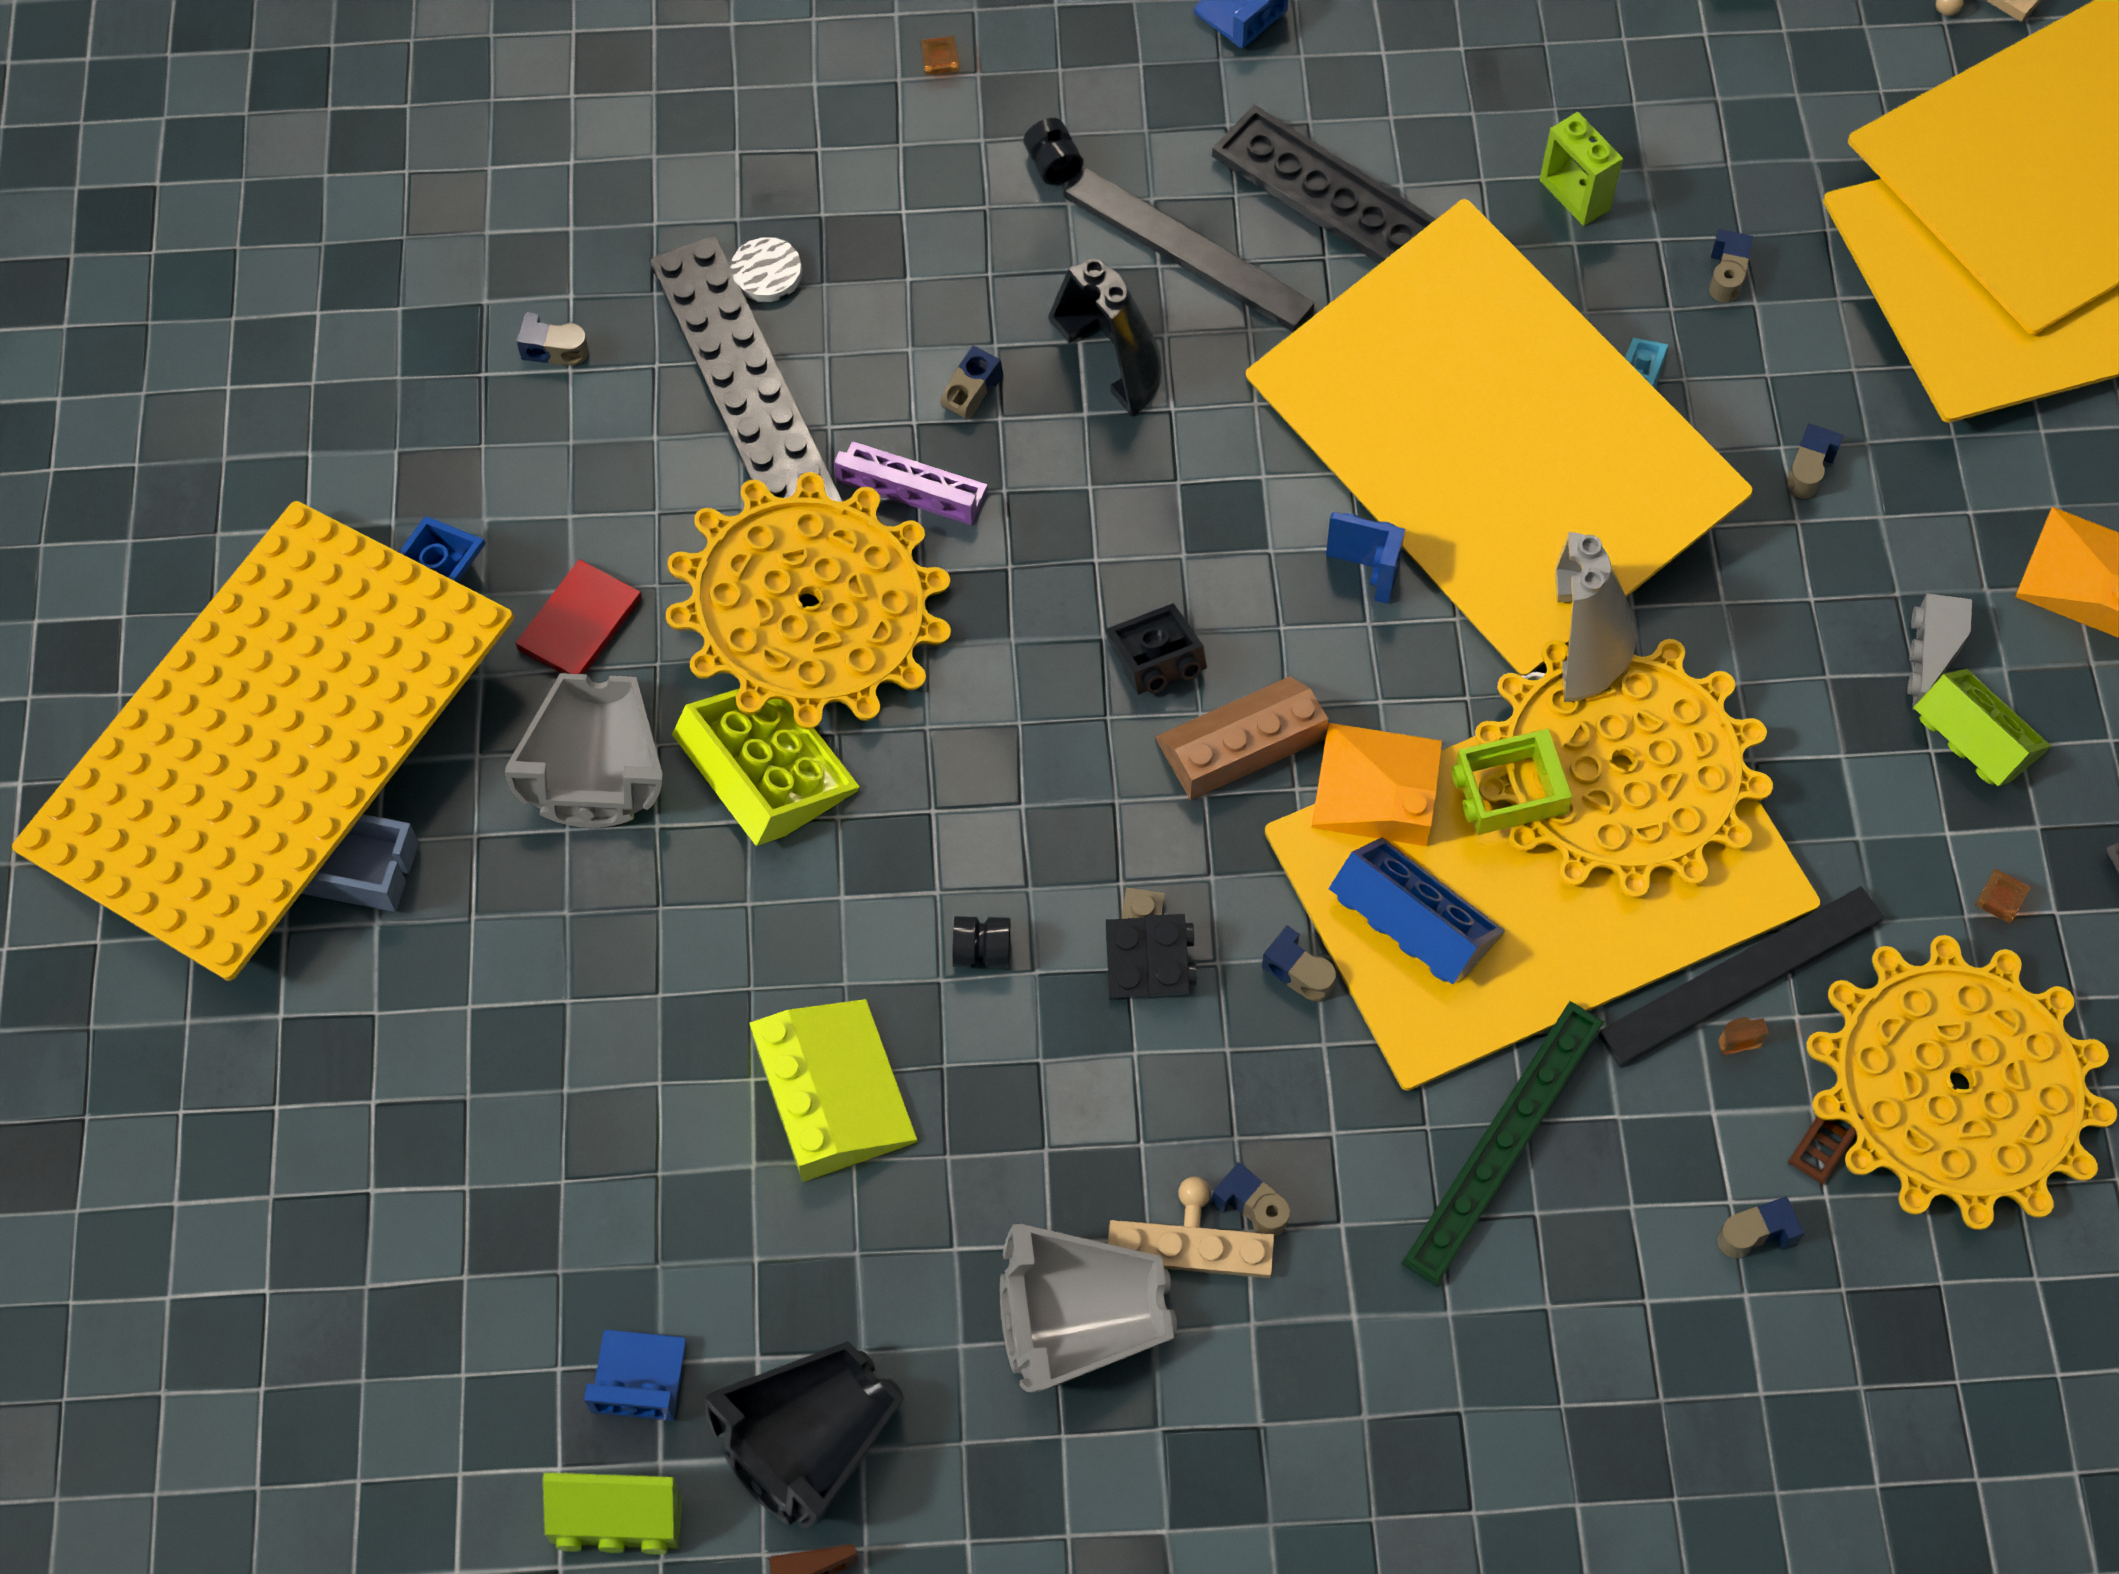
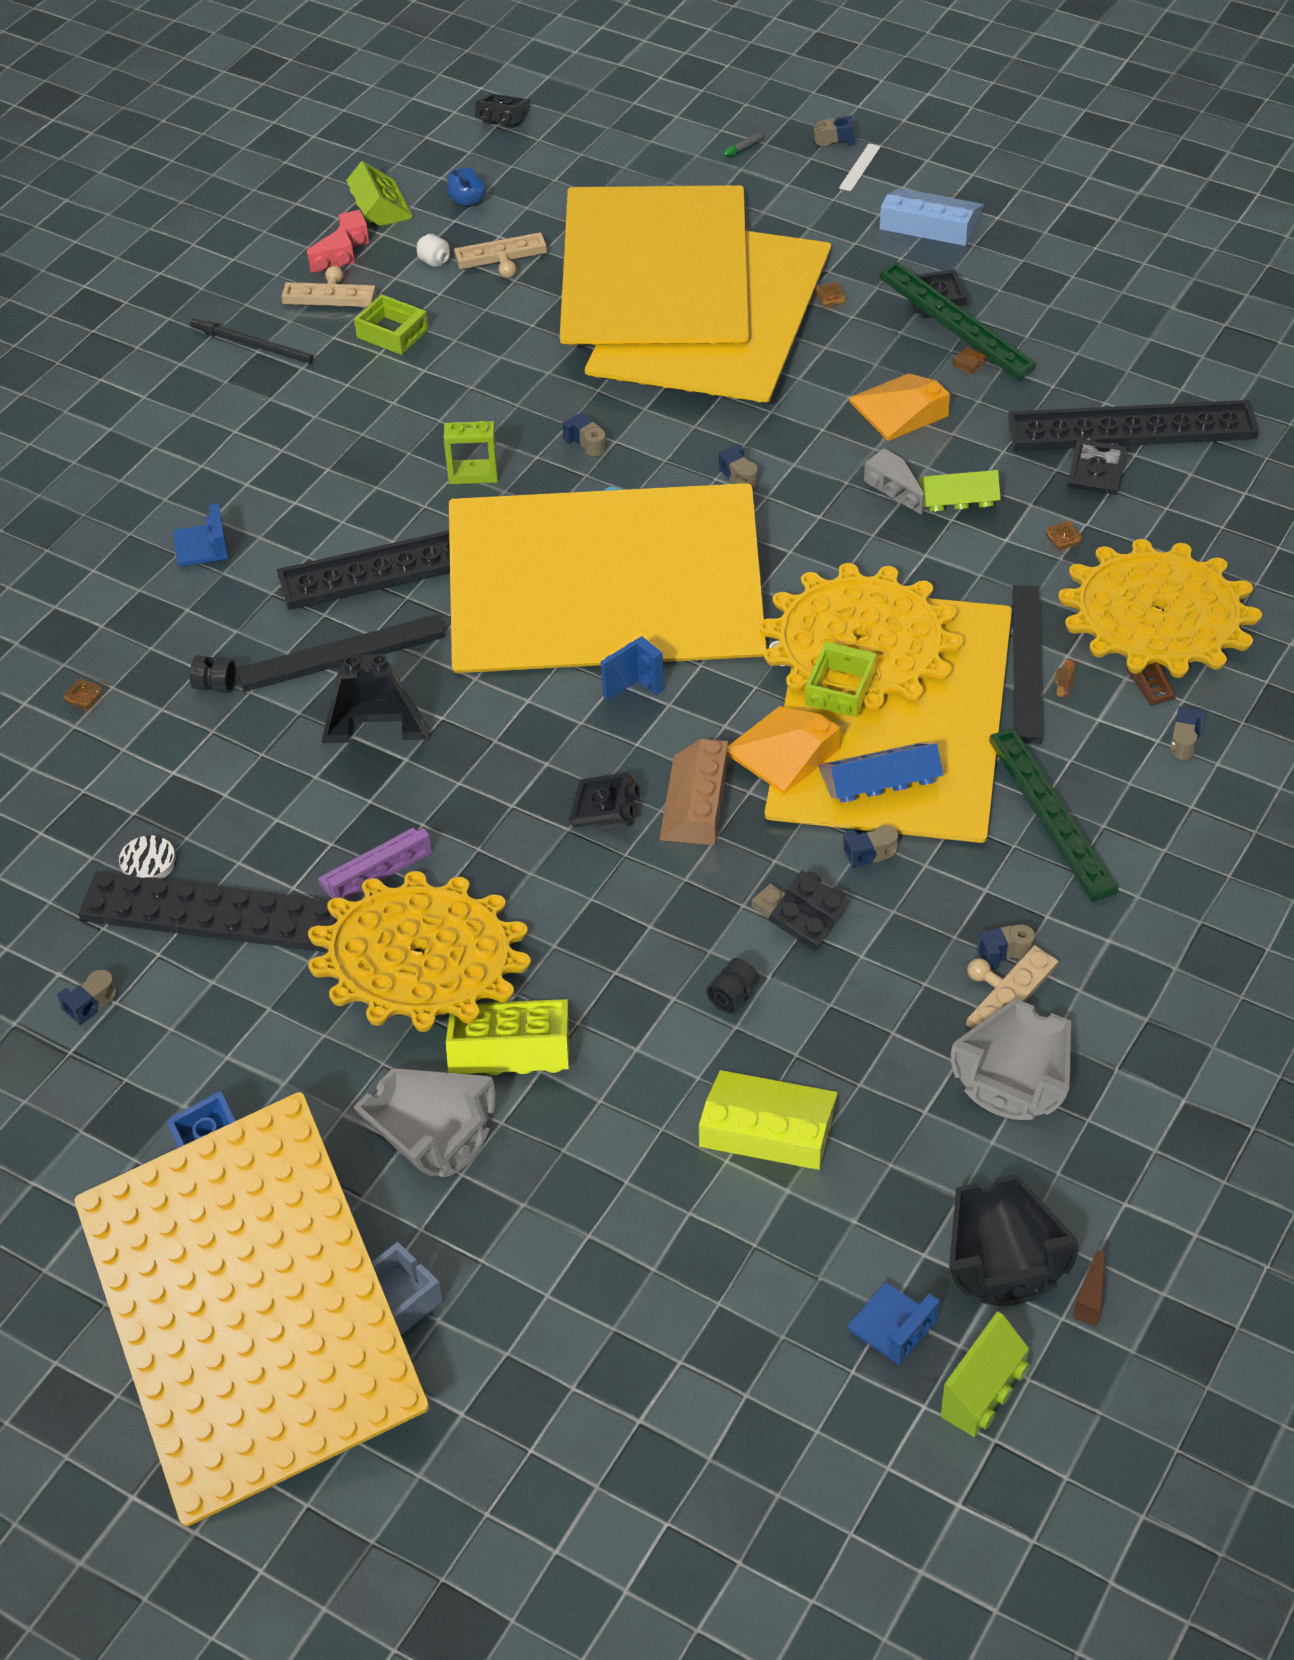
camera: 55 degrees left, 15 degrees down
red tile [515,559,642,674] -> none
leg [941,345,1004,419] -> none
light grey cone [1555,532,1637,702] -> none

